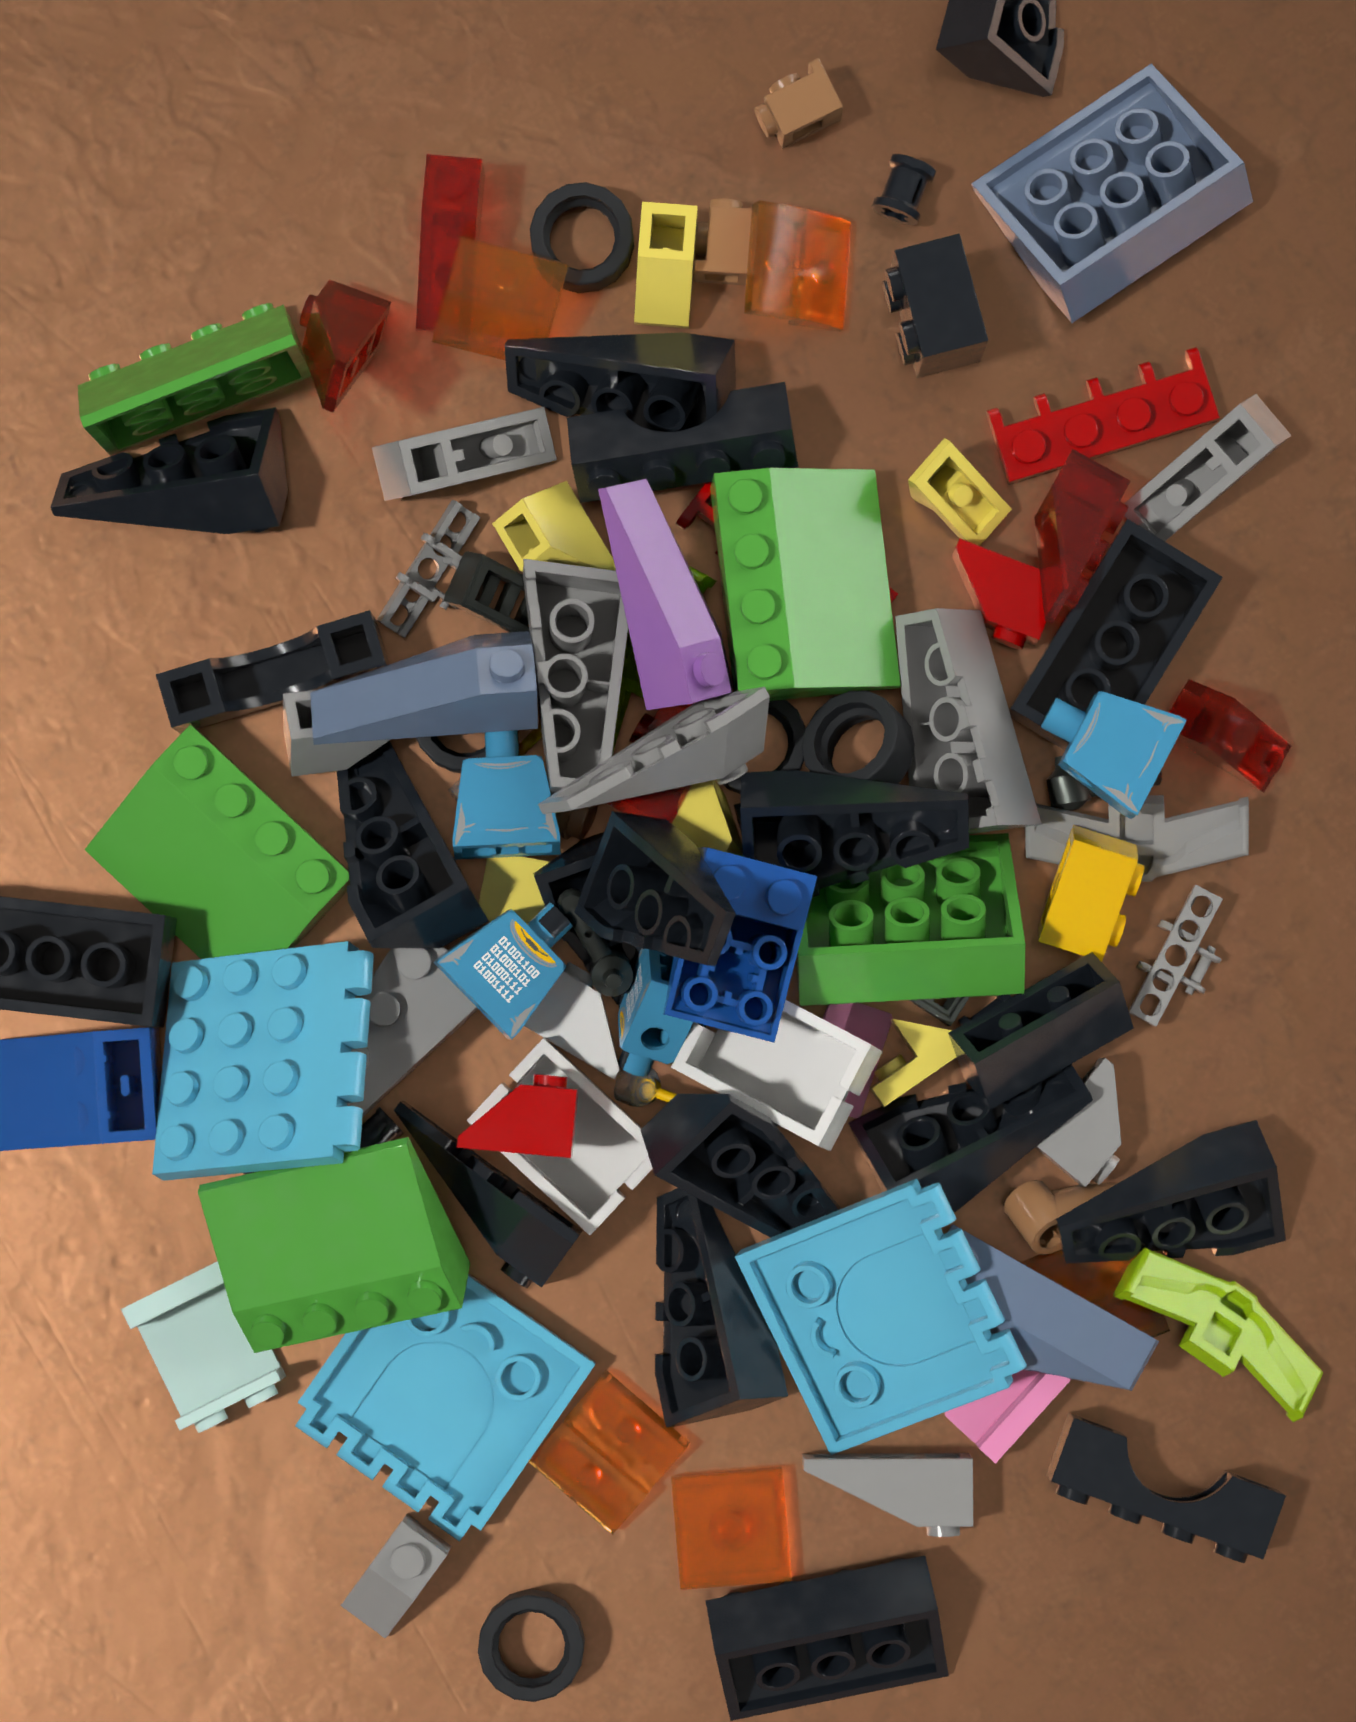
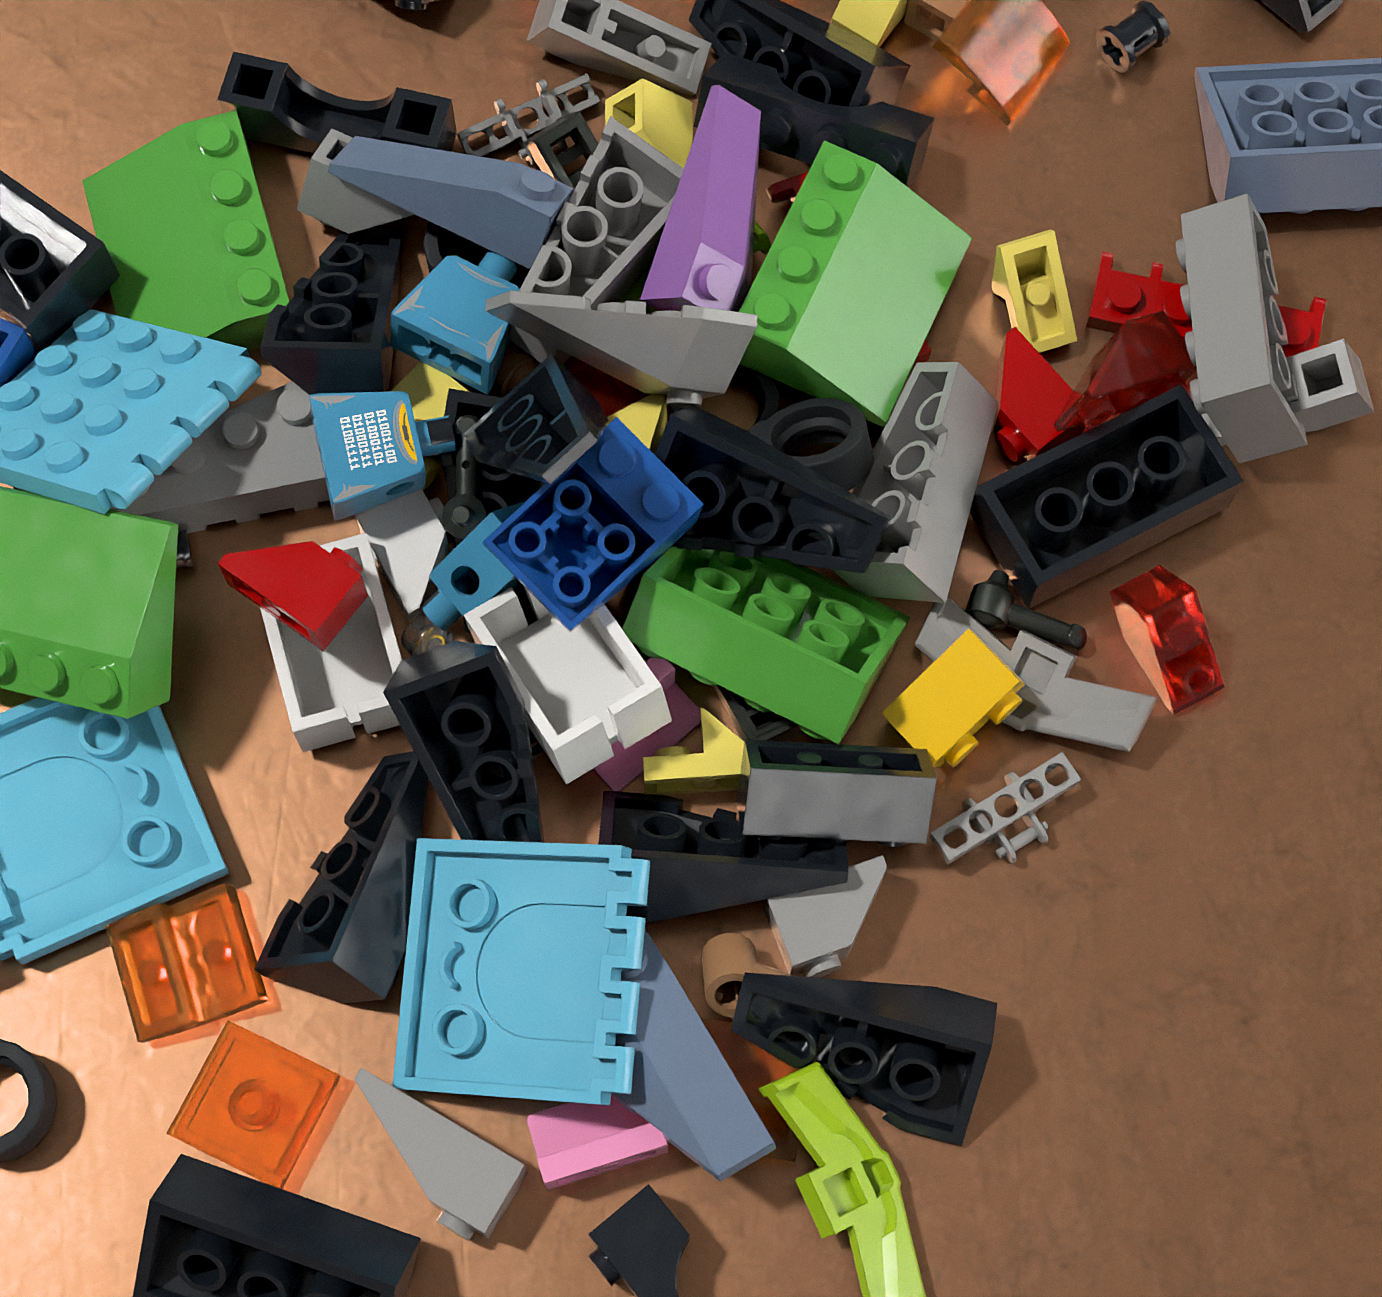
camera: 25 degrees right, 15 degrees down
black wedge [394,1101,583,1288] -> none
black brick [882,233,988,378] -> none
dark azure torso [1041,691,1187,819] -> none
none -> light grey wedge [1176,193,1308,463]

